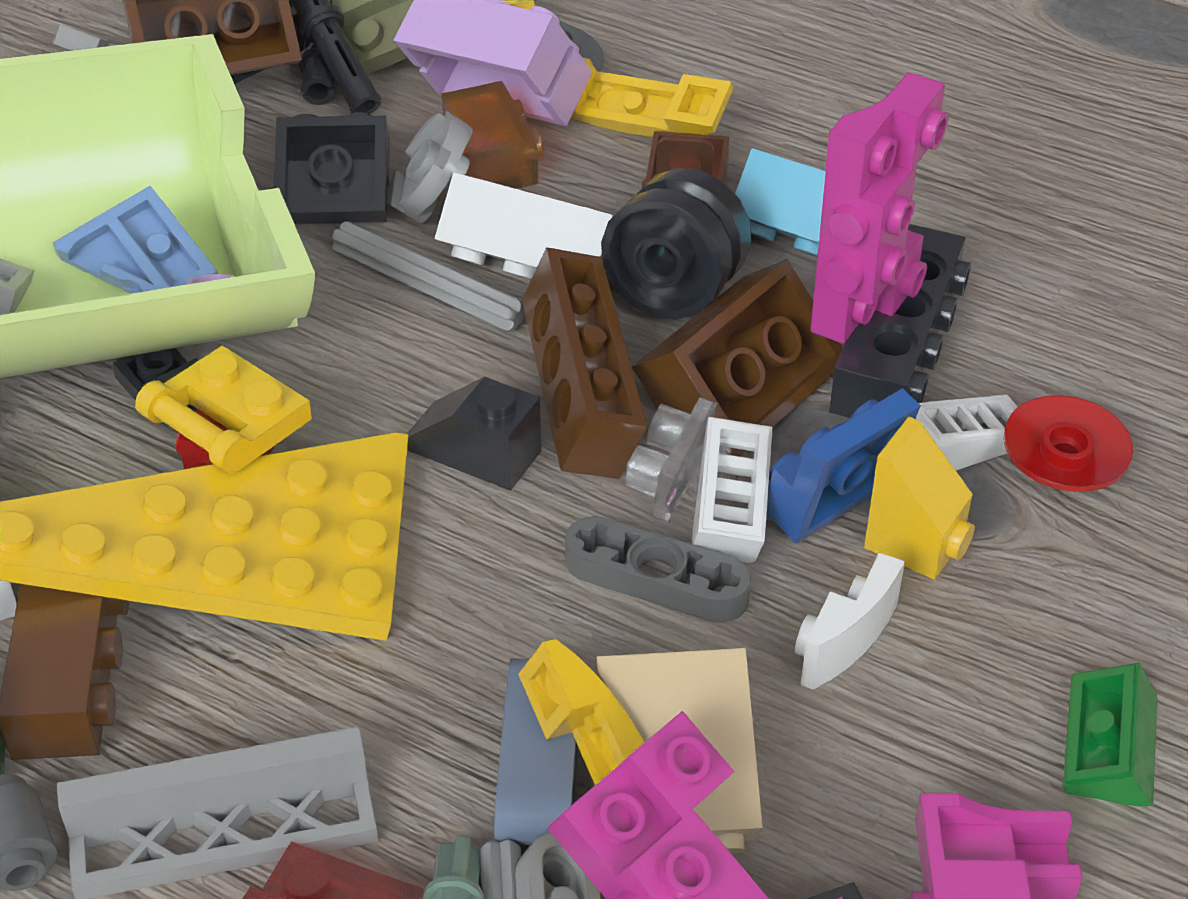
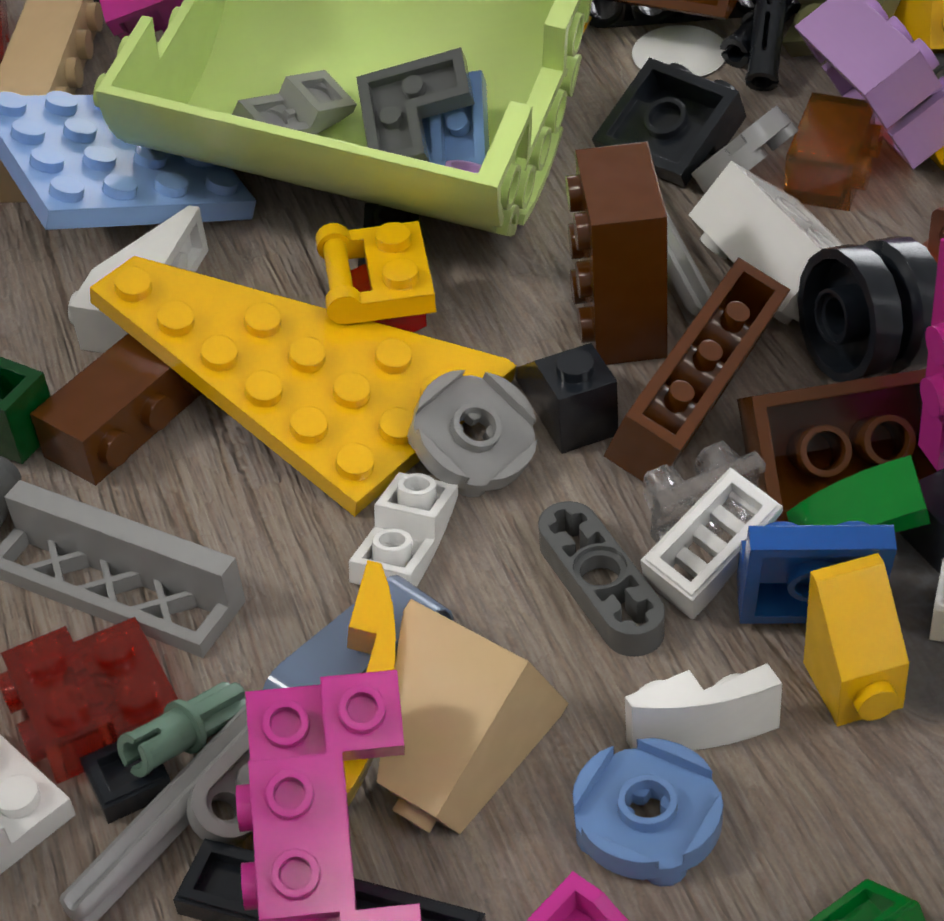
camera: 45 degrees right, 0 degrees up
none -> white slope [349,472,458,587]
none -> dark grey plate [356,47,475,162]
none -> light grey plate [407,370,537,498]
none -> reddish brown brick [565,141,668,365]
none -> medium blue plate [573,738,723,886]
none -> white sticker [632,25,725,77]
none -> green slope [786,455,931,533]

